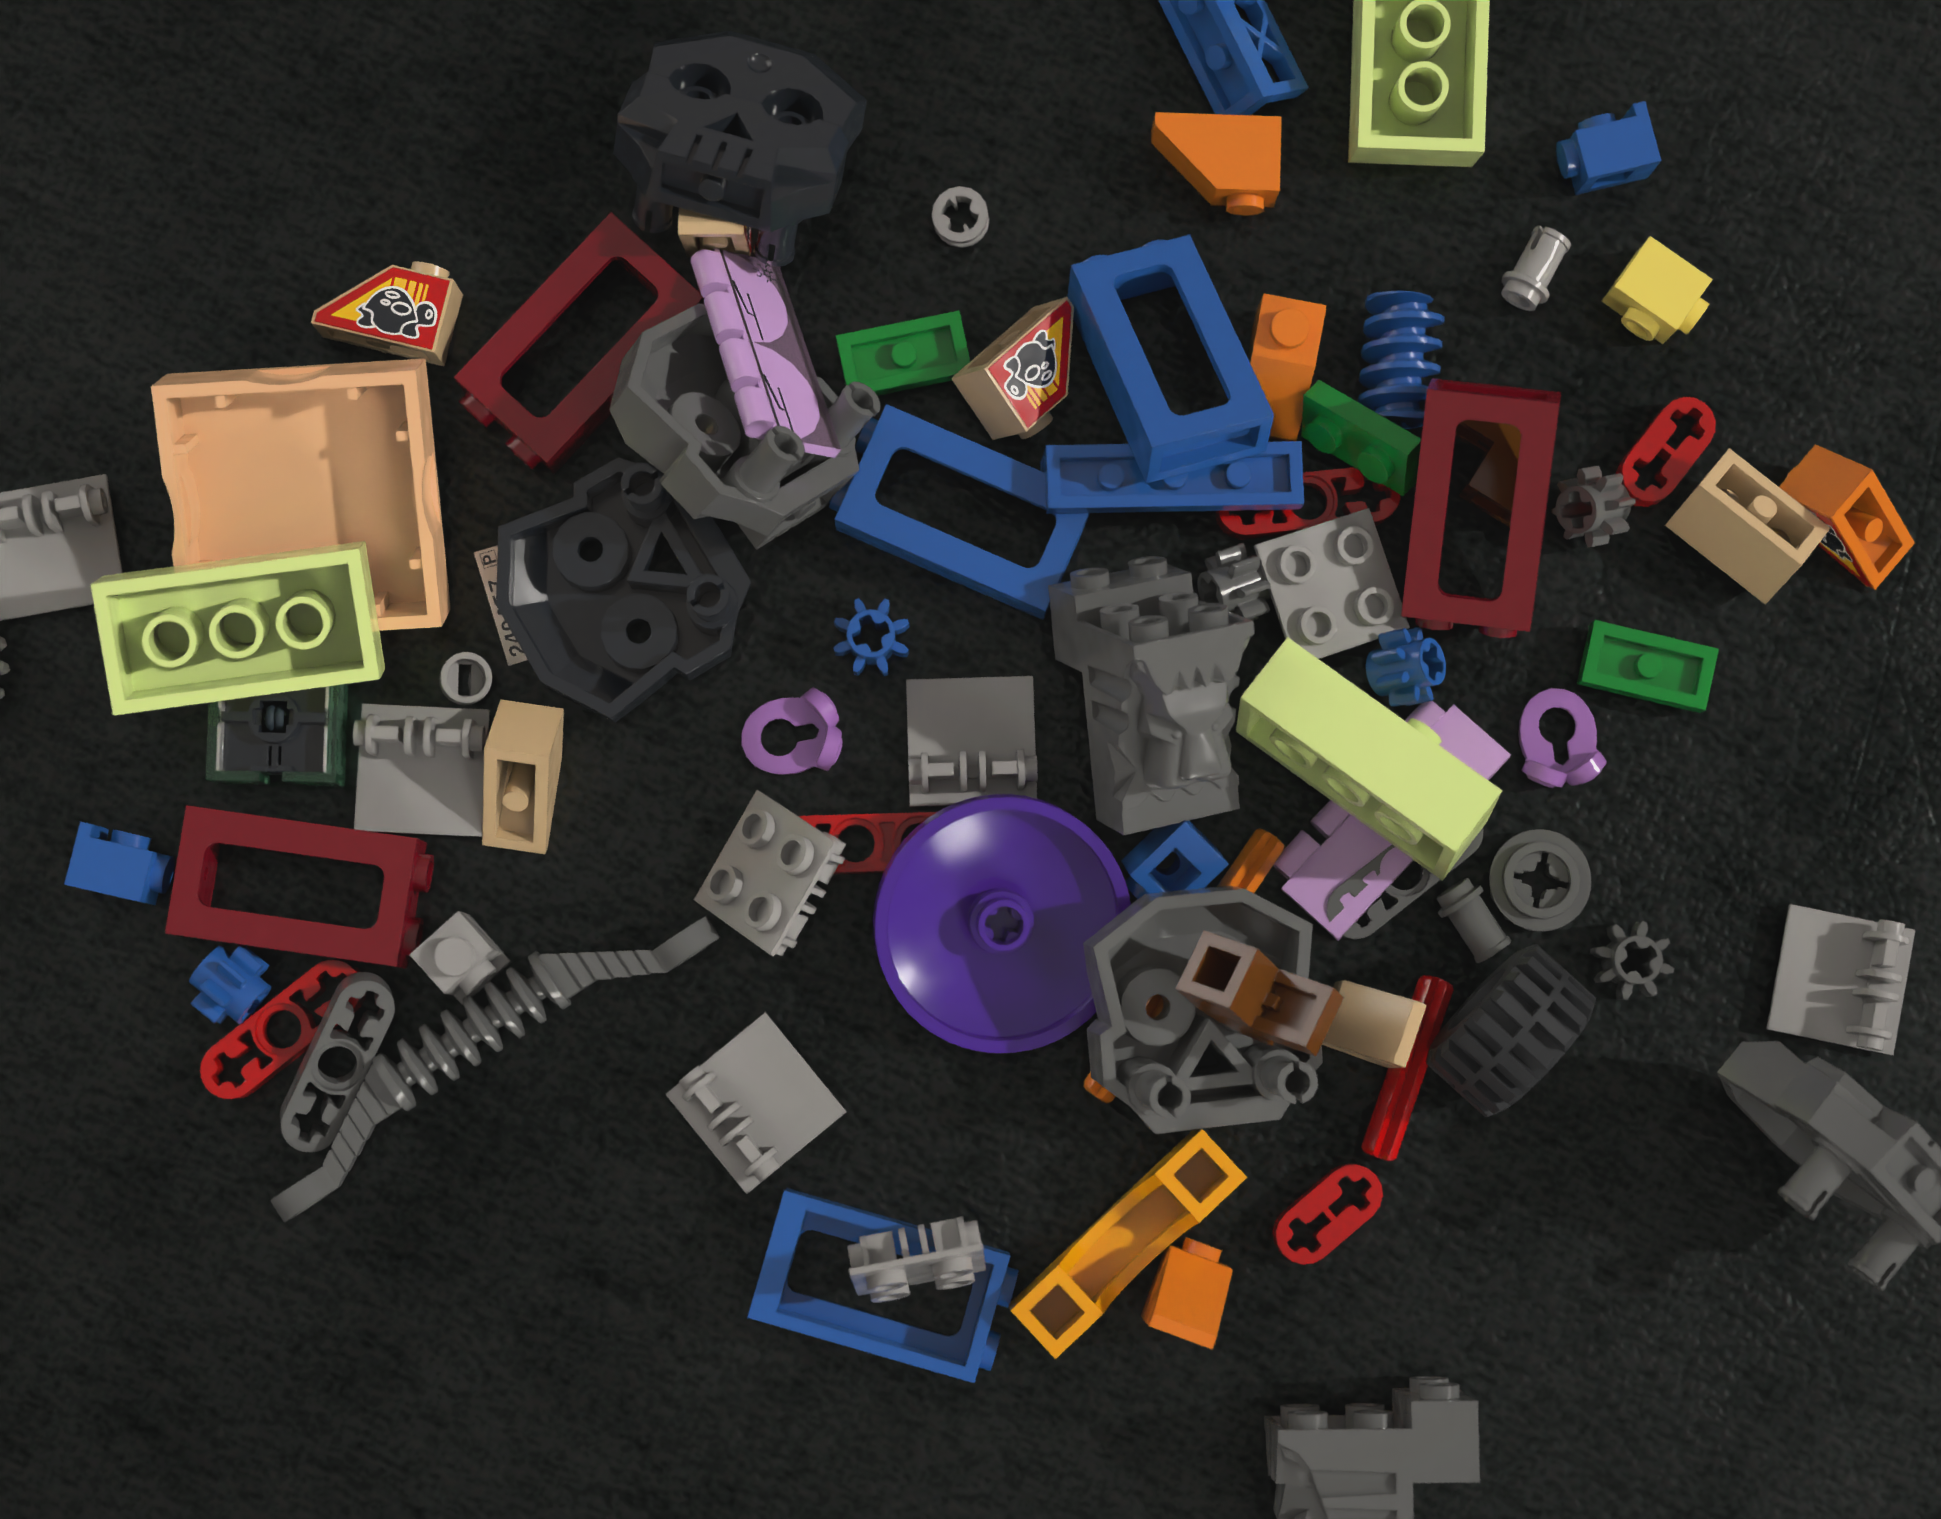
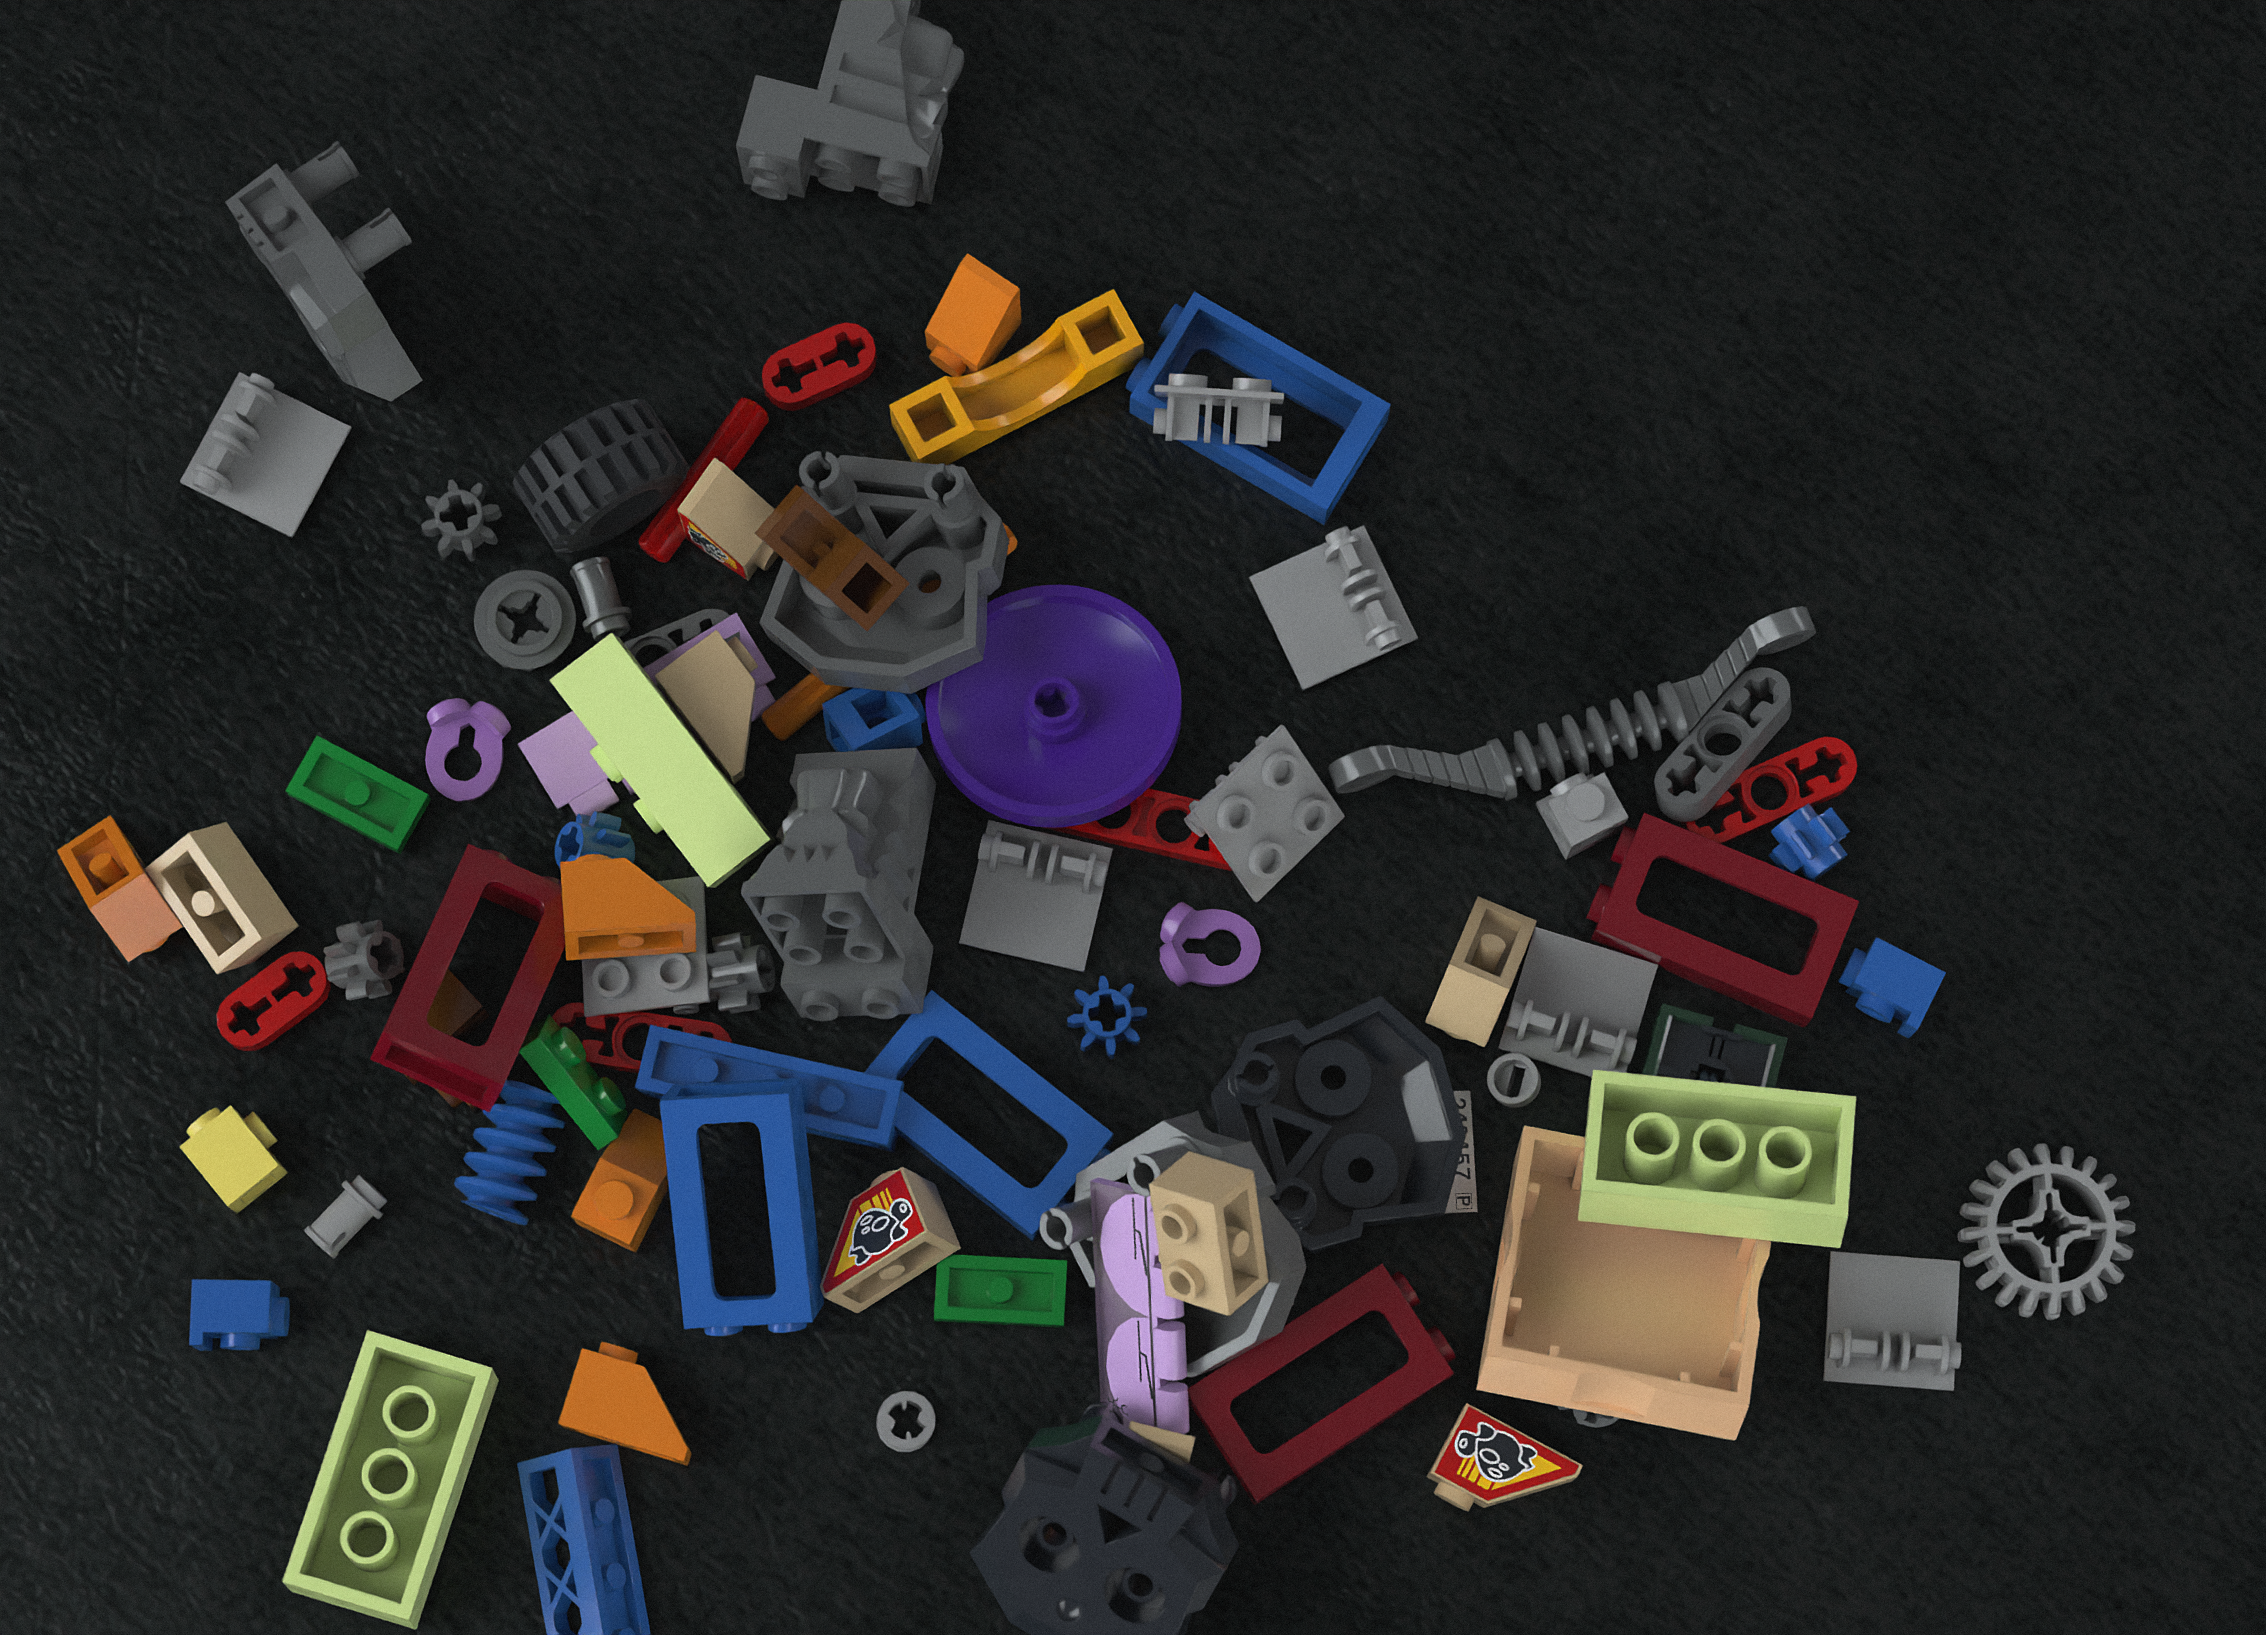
camera: 160 degrees left, 5 degrees down
none -> orange slope [560,854,696,960]
none -> tan slope [654,630,758,785]
none -> tan brick [1149,1151,1269,1316]

